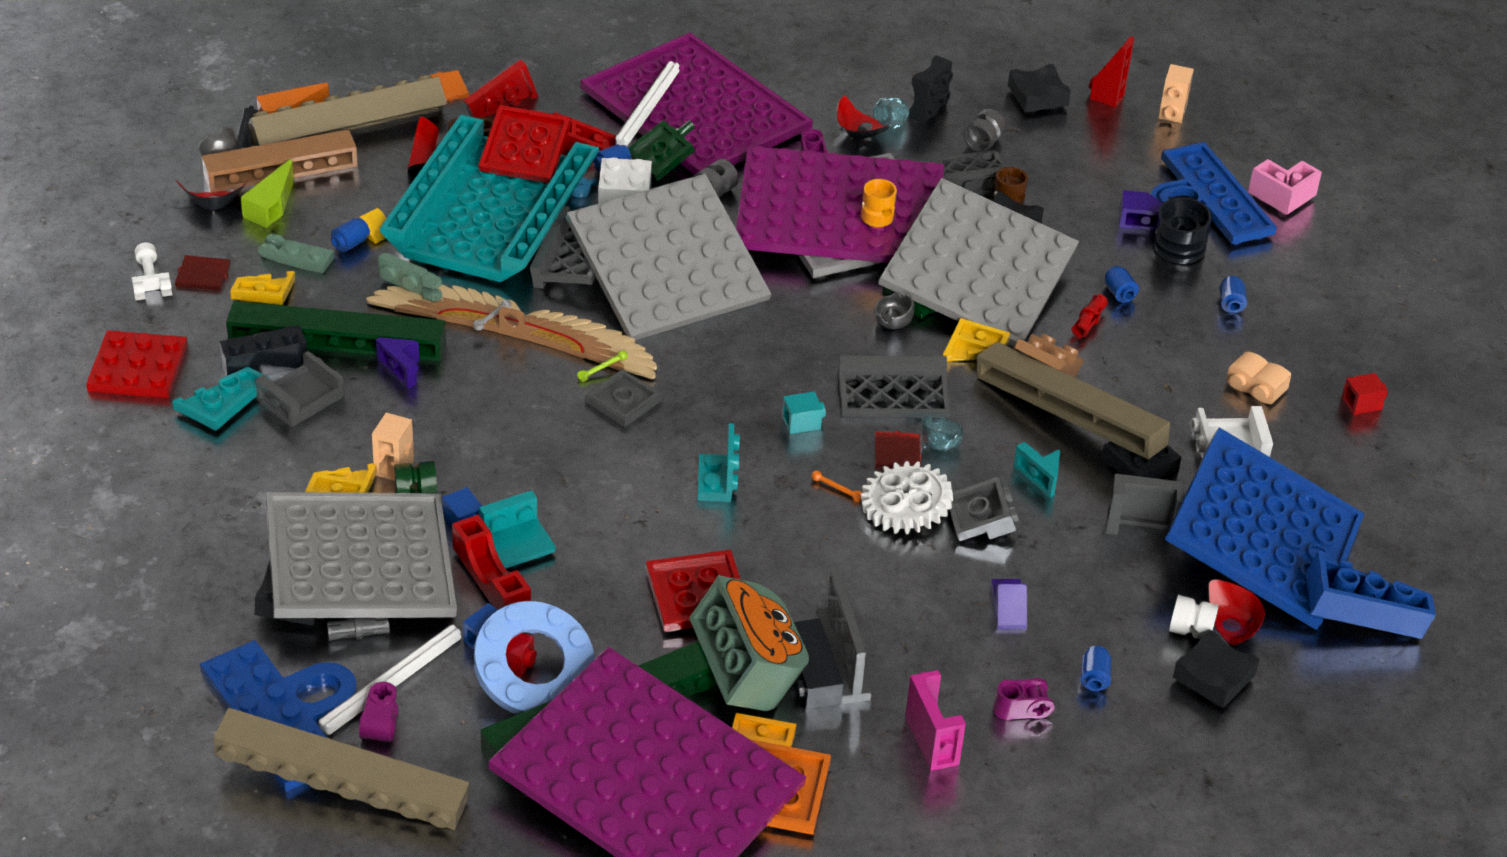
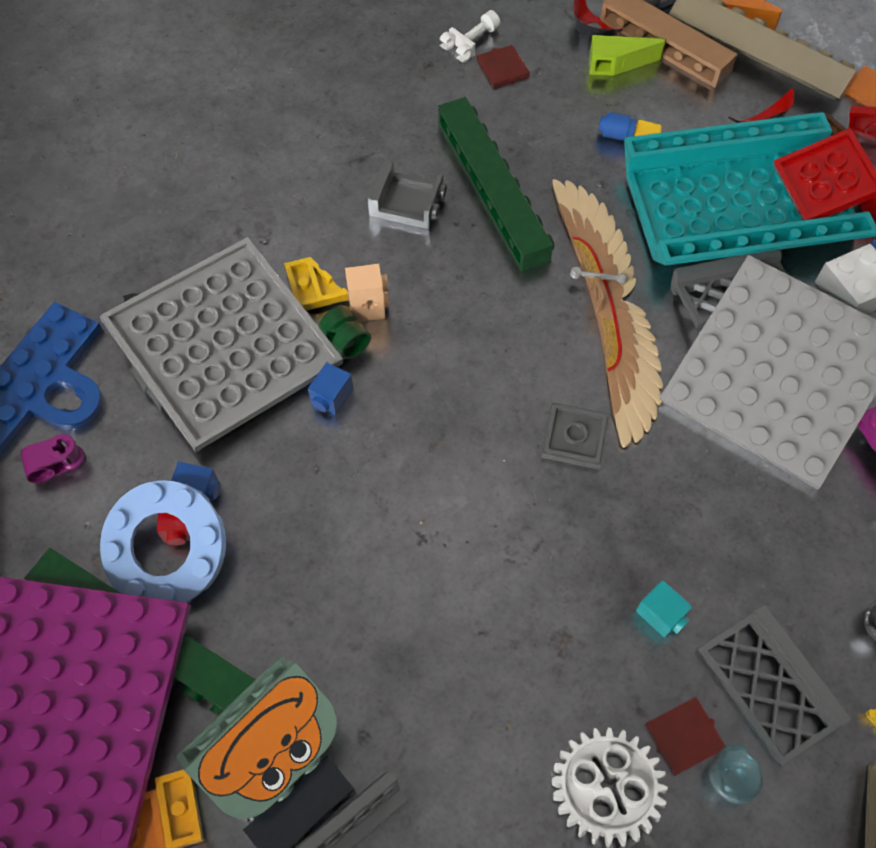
camera: 65 degrees right, 20 degrees up
red plate [86,330,188,398] -> none
teal wing [172,367,269,430] -> none
black brick [219,325,307,376] -> none
yellow wing [230,271,295,305] -> none
sand green hinge [258,233,334,274] -> none
white axle [319,625,461,735] -> none
dark purple slope [376,337,419,388] -> none
sand green hinge [378,252,442,302] -> none
red arch [452,514,531,610] -> none
teal bracket [479,490,556,569] -> none
dark azure piece [571,177,598,198] -> none
lime hinge [577,350,628,382] -> none
red plate [646,549,741,632] -> none
teal bracket [697,423,740,502] -> none
orange hinge [811,470,862,502] -> none

